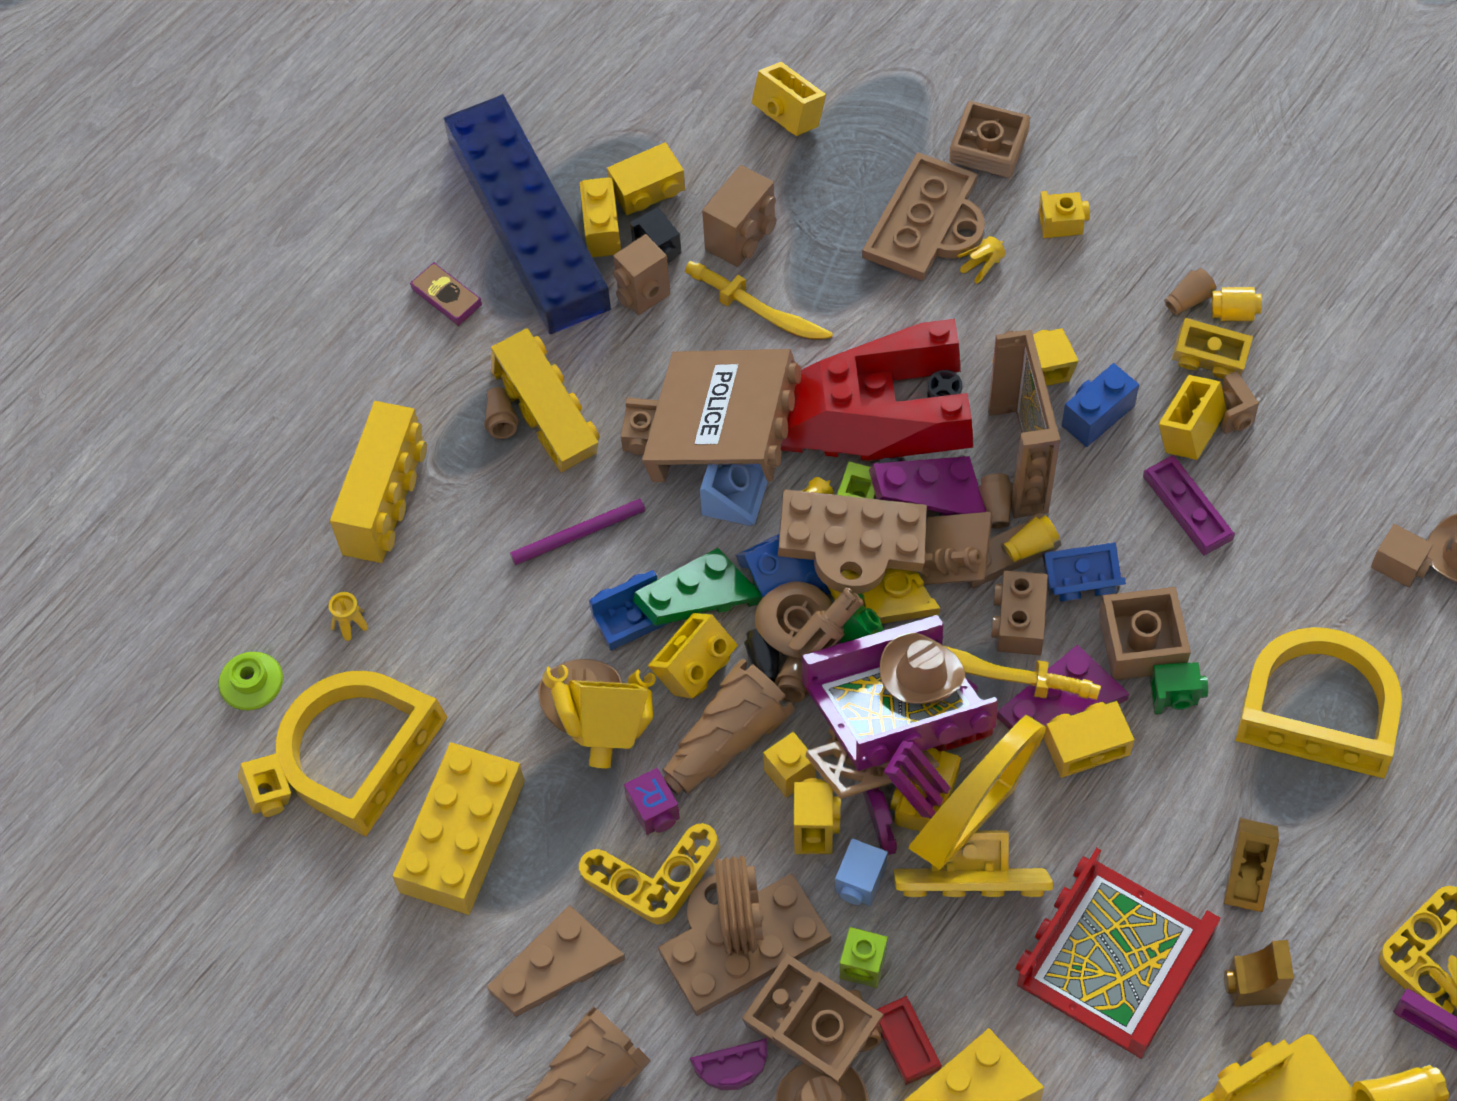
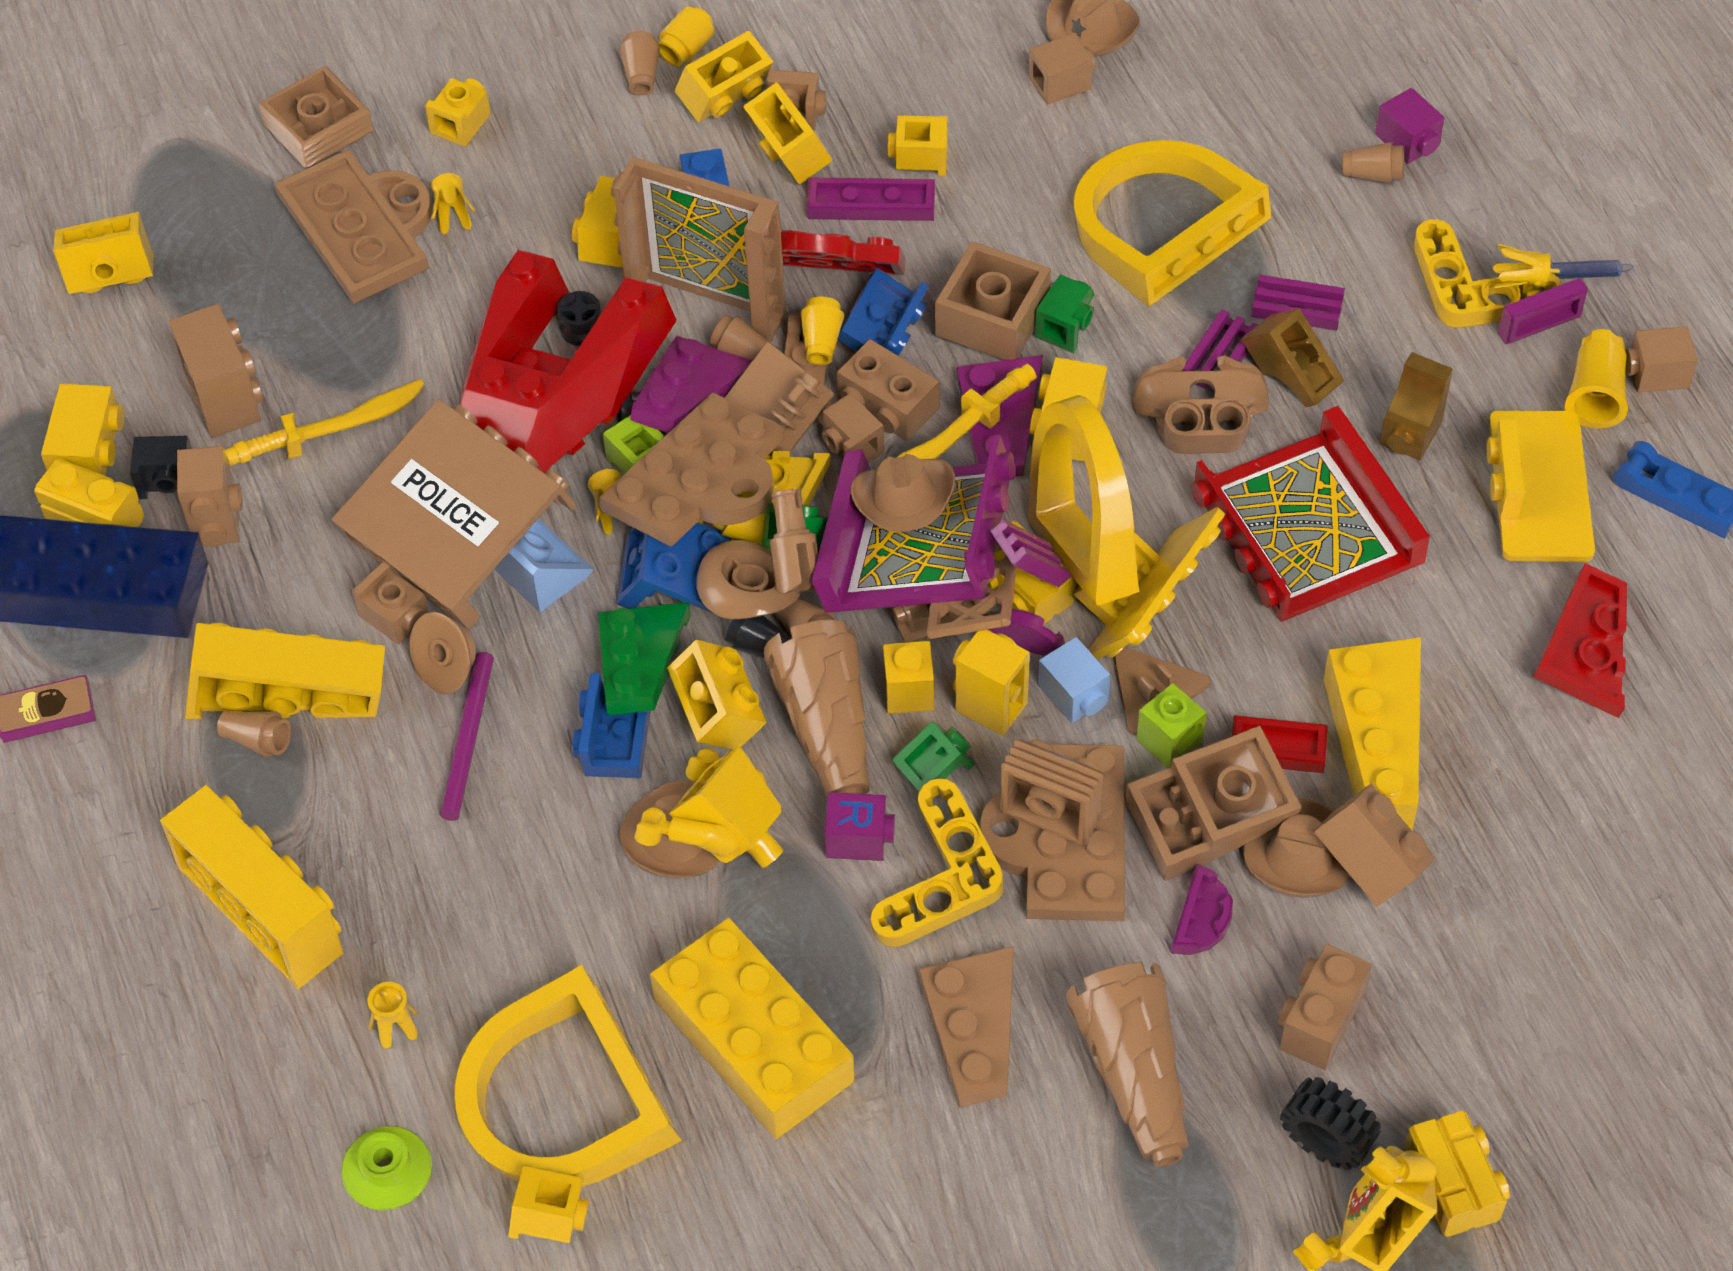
camera: 60 degrees left, 5 degrees down
none -> medium nougat piece [410,612,476,694]
none -> red plate [781,230,906,275]
none -> medium nougat brick [818,393,885,463]
none -> yellow brick [888,115,948,176]
none -> green bracket [892,721,976,792]
none -> medium nougat piece [1114,647,1211,735]
none -> medium nougat piece [1132,355,1269,454]
none -> magenta tile [1182,309,1258,392]
none -> magenta tile [1251,274,1345,331]

